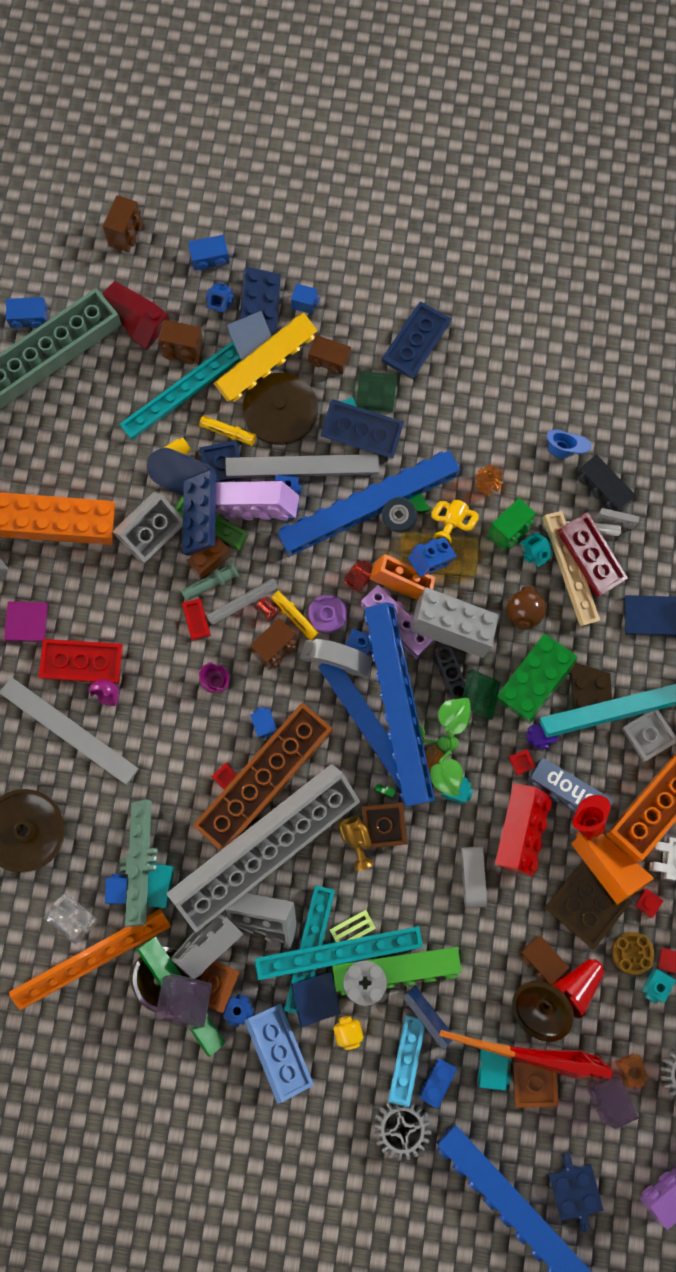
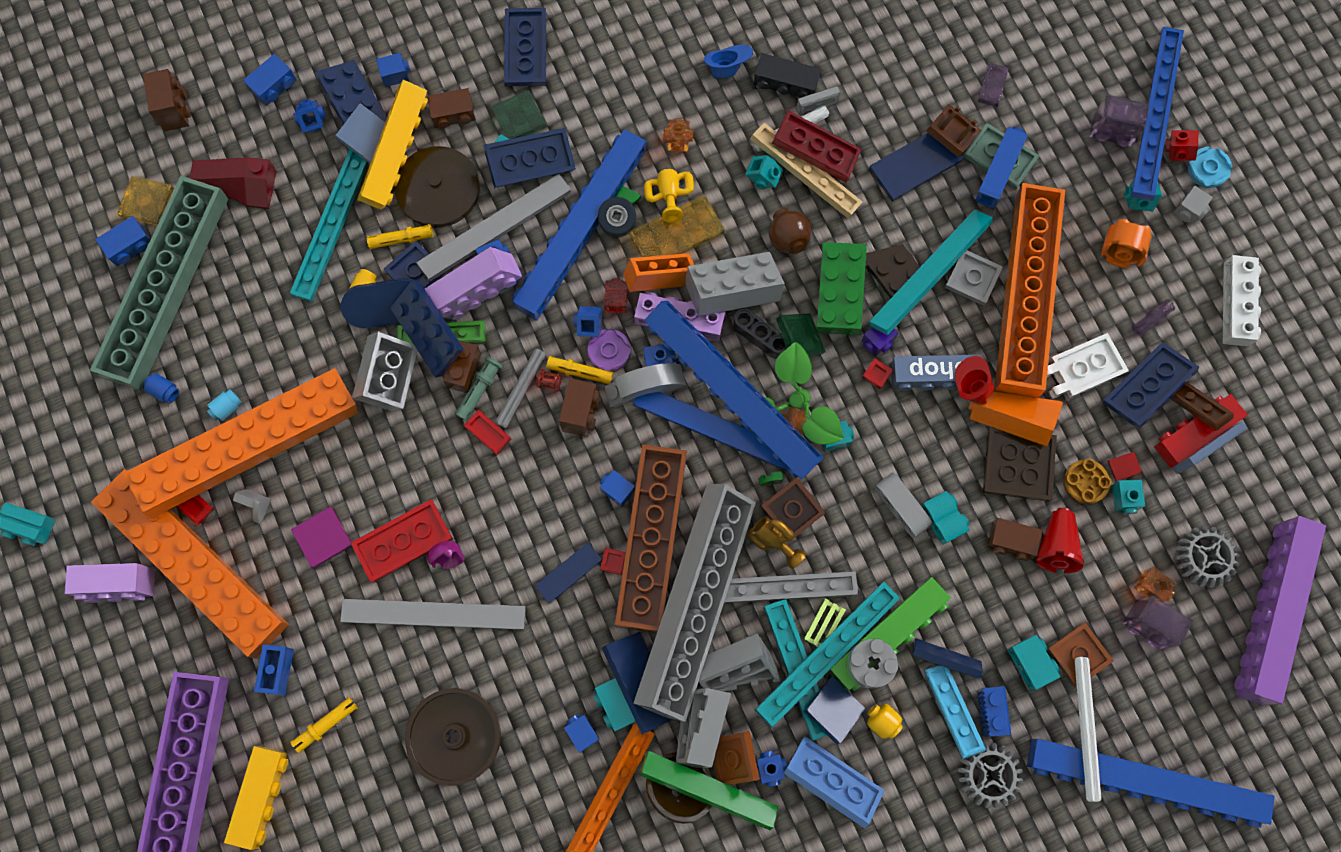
camera: 30 degrees left, 0 degrees up
clear brick [45,893,97,945] -> none
sand green hinge [120,799,158,927] -> none
clear purple brick [155,974,212,1029] -> none
reddish brown brick [158,320,204,365] -> none
magenta hair [199,662,230,693] -> none
blue brick [408,537,457,577] -> none
red plate [439,1030,613,1080] -> none
green brick [487,498,536,552] -> none
red brick [495,783,551,877] -> none
dark brown dish [512,981,574,1042] -> none
dark blue plate [549,1152,604,1232] -> none
red plate [634,889,664,918] -> none
none -> clear yellow tile [117,176,174,225]
none -> medium azure brick [207,389,242,421]
none -> dark blue tile [535,542,602,604]
none -> blue brick [574,306,602,337]
none -> dark blue tile [602,632,673,734]
none -> light grey plate [724,572,858,603]
none -> teal brick [921,491,970,545]
none -> white axle [1075,657,1101,802]

